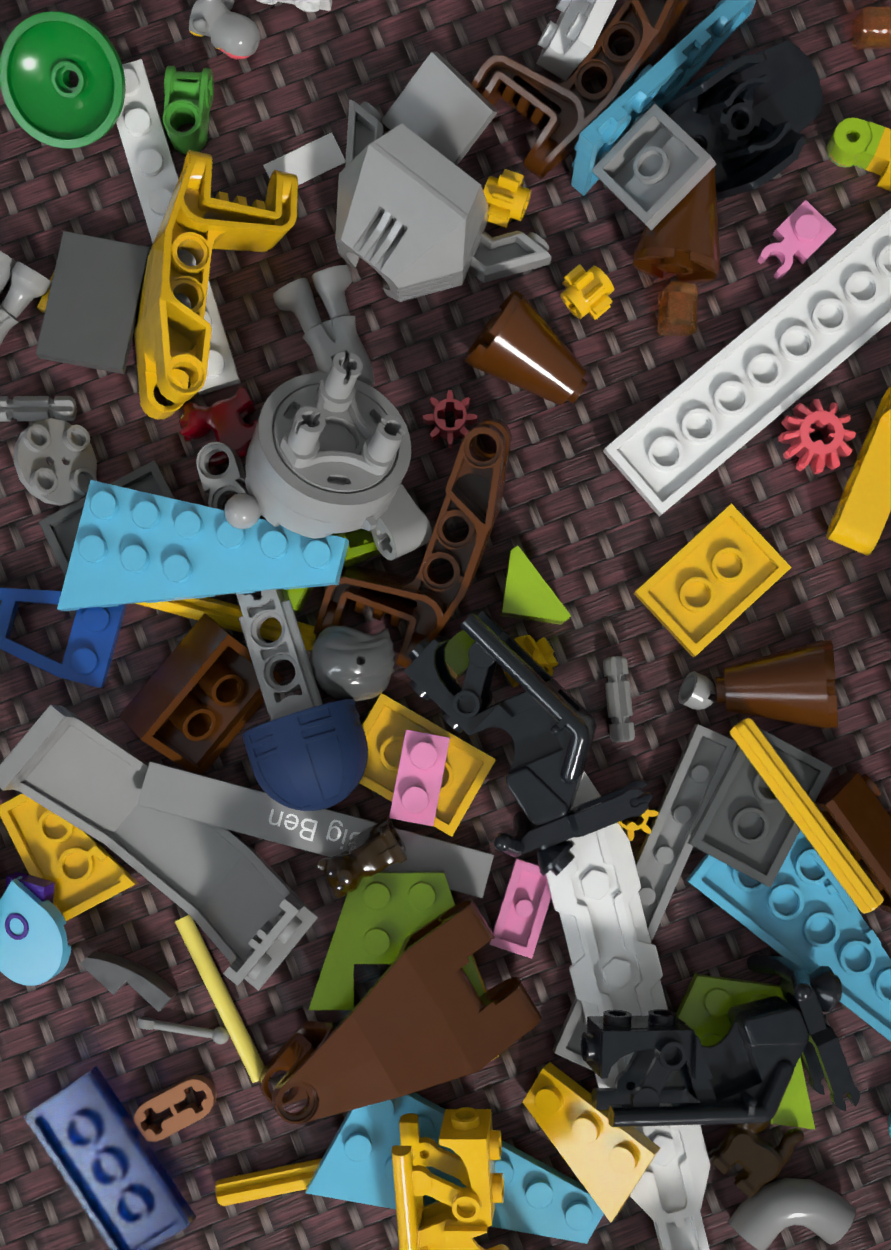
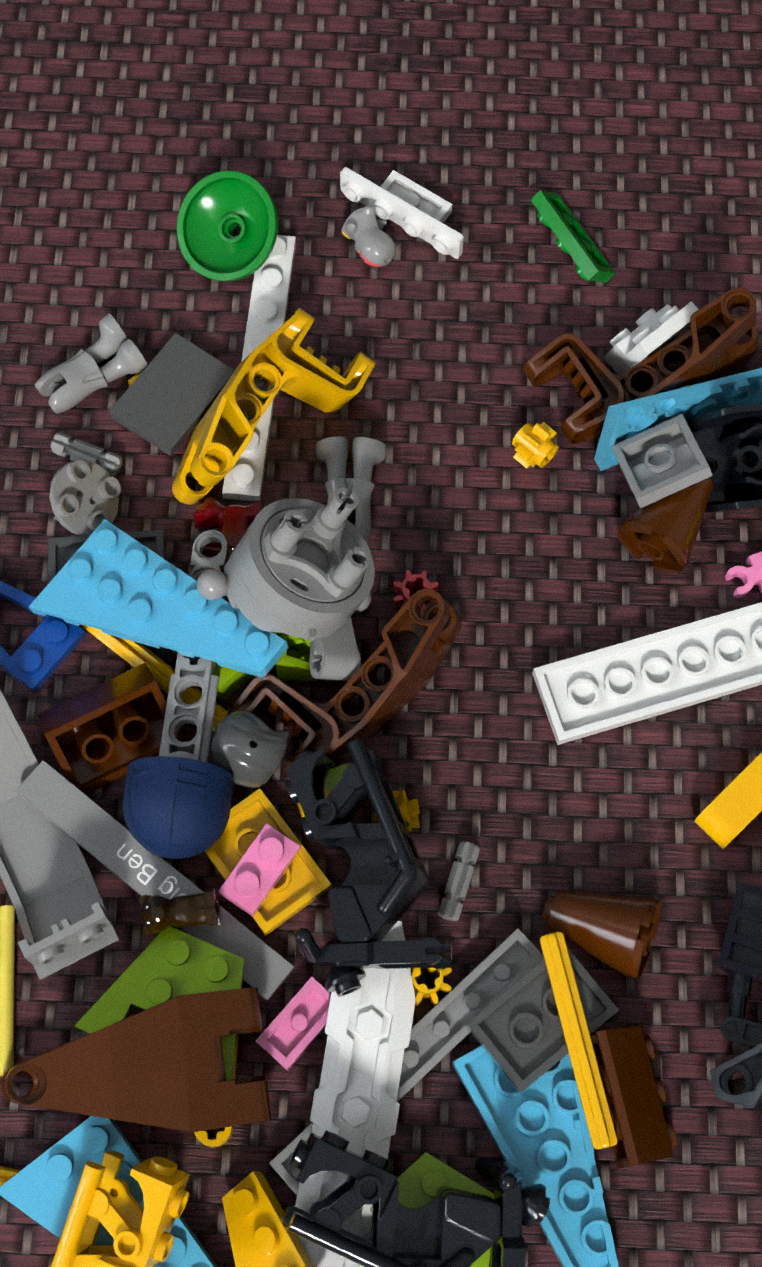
camera: 20 degrees right, 15 degrees down
bright green piece [163,65,214,155] -> none
white sticker [263,132,346,185] -> none
light grey helmet [335,99,552,302] -> none
light grey tile [381,51,499,165] -> none
reddish brown cone [464,289,588,405] -> none
lime slope [501,545,571,625] -> none
yellow gear [560,264,614,320] -> none
yellow plate [633,503,792,657] -> none
clear orange brick [657,281,698,336] -> none
light grey hinge [678,671,716,710] -> none
coral gear [778,399,856,474] -> none

